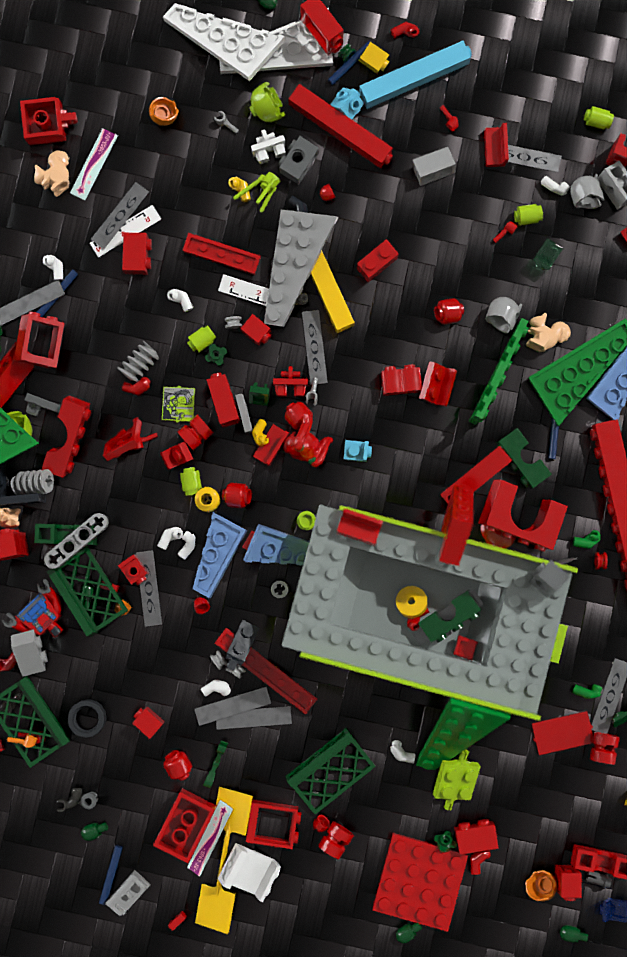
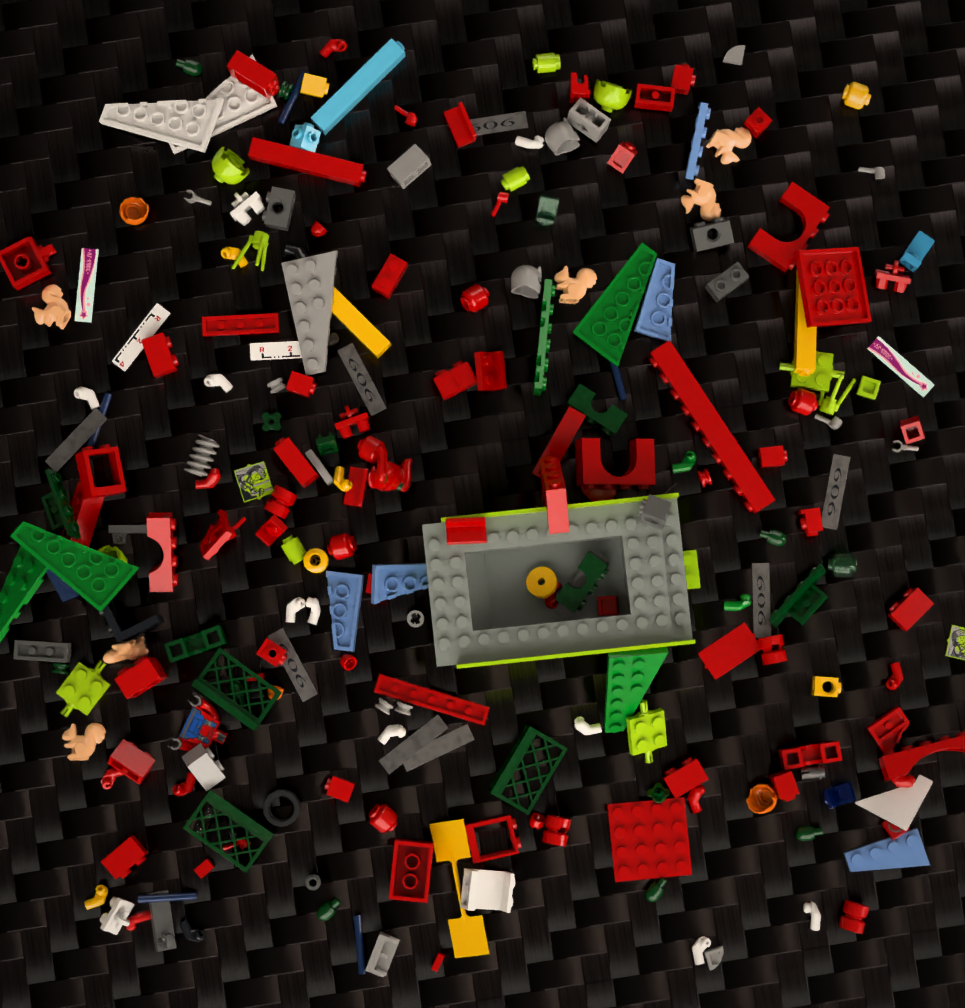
camera: 25 degrees left, 0 degrees up
orange hand [7,735,37,748] -> none
light grey piece [11,469,54,495] -> none
light grey beam [44,513,109,569] -> none
clear smoke arm [56,788,83,812] -> none
flat silver sticker [91,182,149,249] -> none
lime brick [187,325,216,352] -> none
sticker [187,800,233,877] -> none
dark green piece [203,740,228,788] -> none
black hinge [225,620,260,674] -> none
lime plate [297,511,316,530] -> none
light grey hand [306,377,318,406] -> none
medium azure bracket [343,440,372,462] -> none

